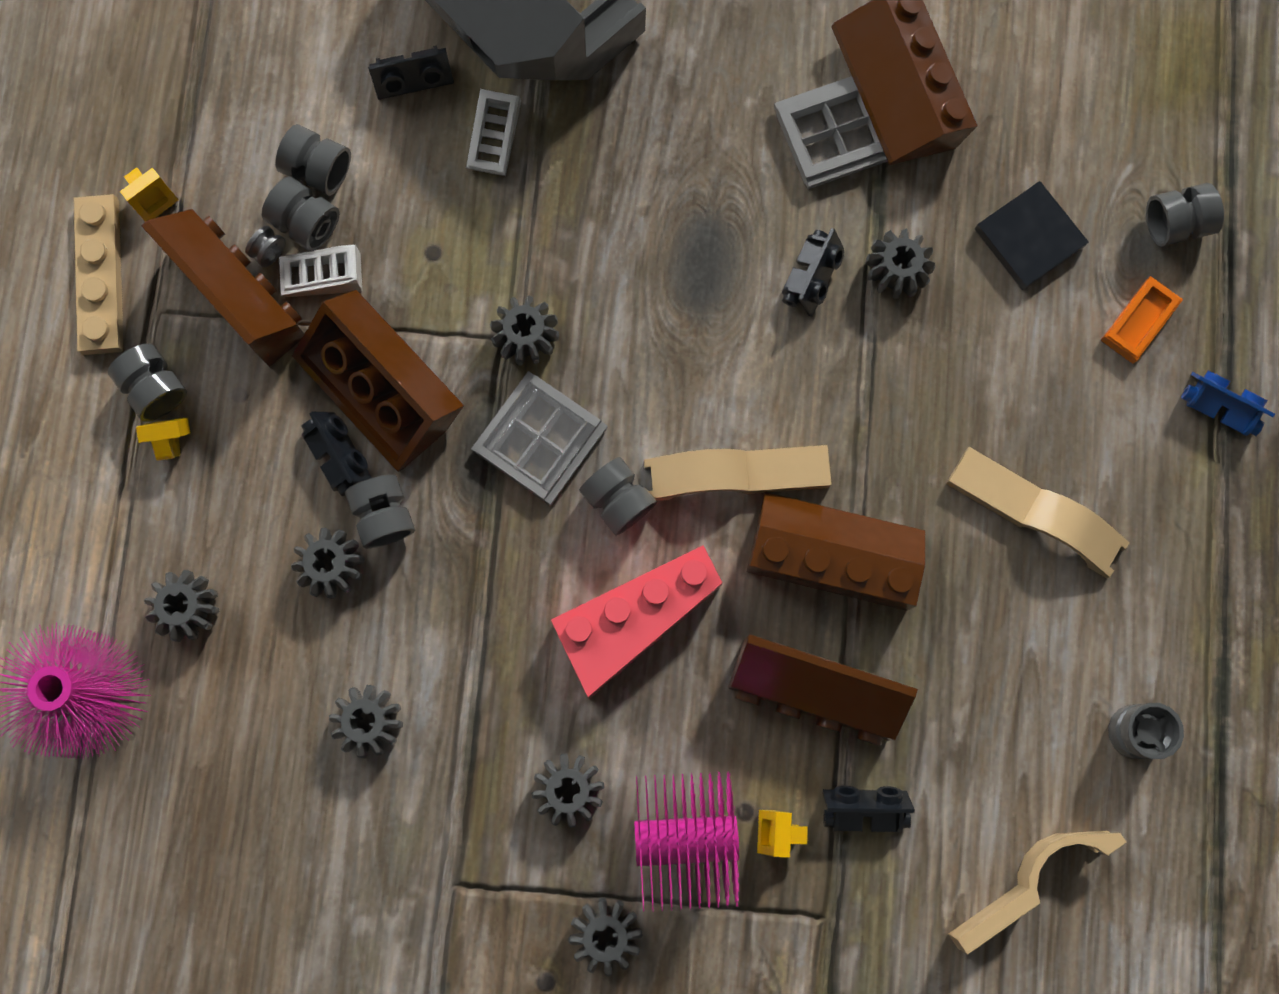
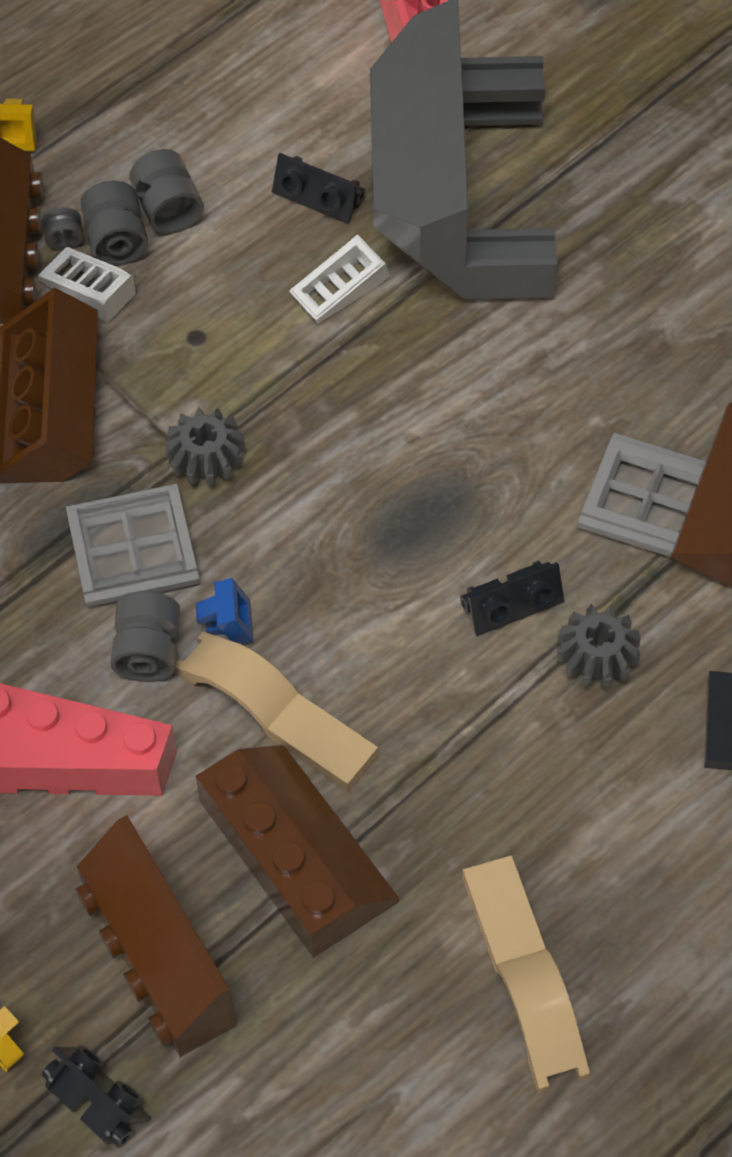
camera: 45 degrees right, 20 degrees down
none -> blue tile [196,578,253,645]

